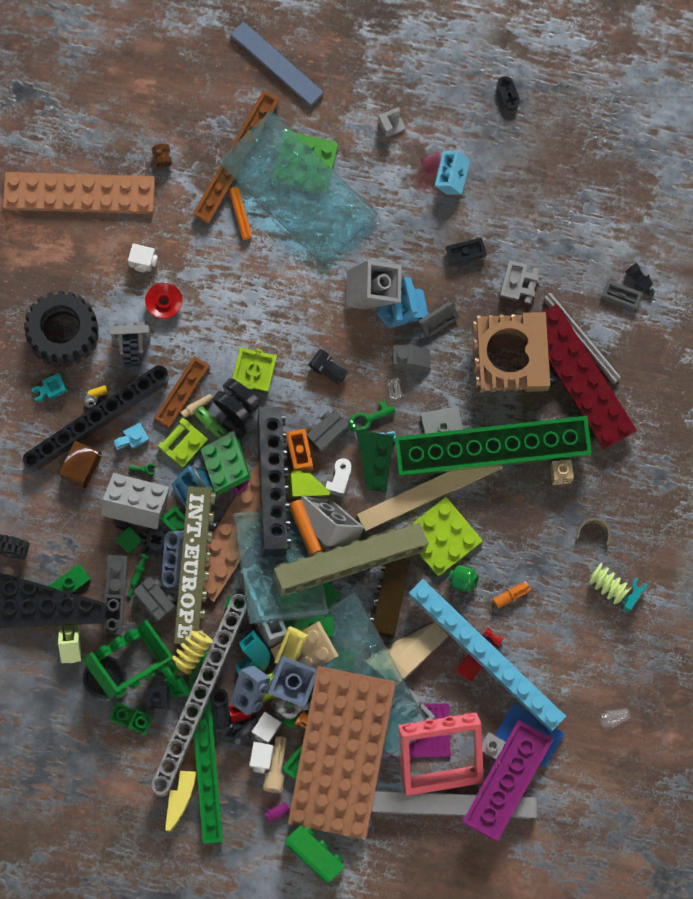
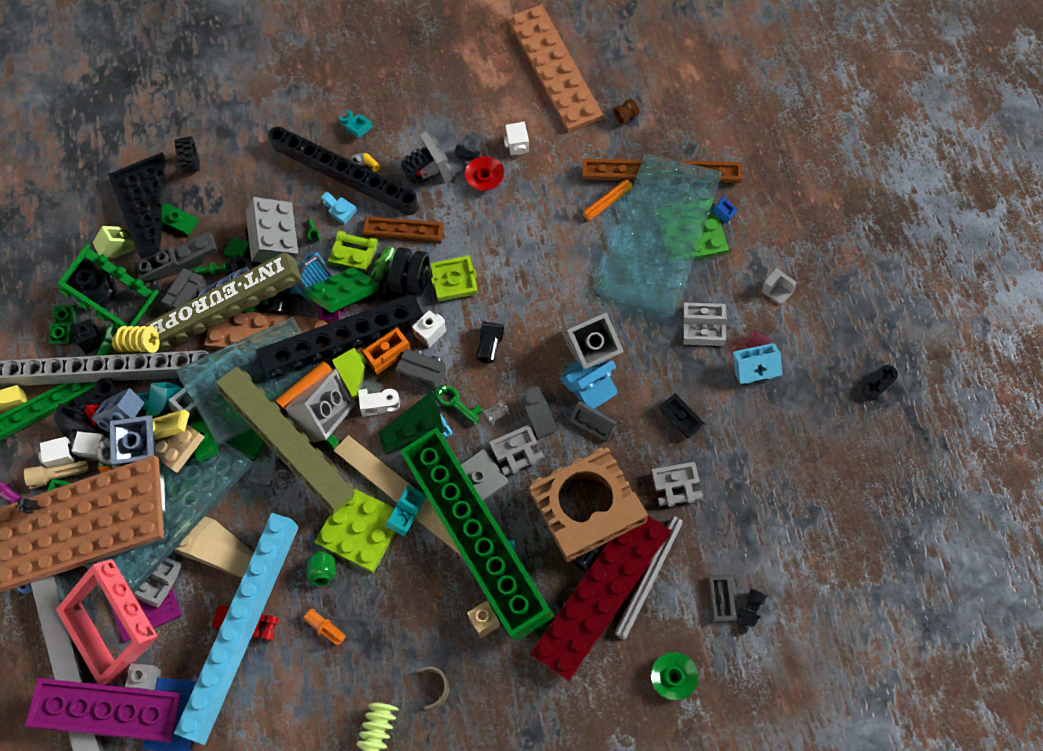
camera: 75 degrees right, 10 degrees down
black tyre [24,291,99,367] -> none
reddish brown piece [59,441,102,489] -> none
tan animal [180,394,213,418] -> none
sand blue tile [231,22,324,107] -> none
dark brown brick [369,558,411,638] -> none
none -> black plate [15,498,38,514]
none -> teal slope [385,485,426,537]
none -> white brick [412,310,446,348]
none -> black pin [454,143,480,161]
none -> light grey plate [489,425,544,476]
none -> green dish [651,652,699,701]
none -> light grey slope [683,303,726,346]
none -> blue tile [711,197,738,224]

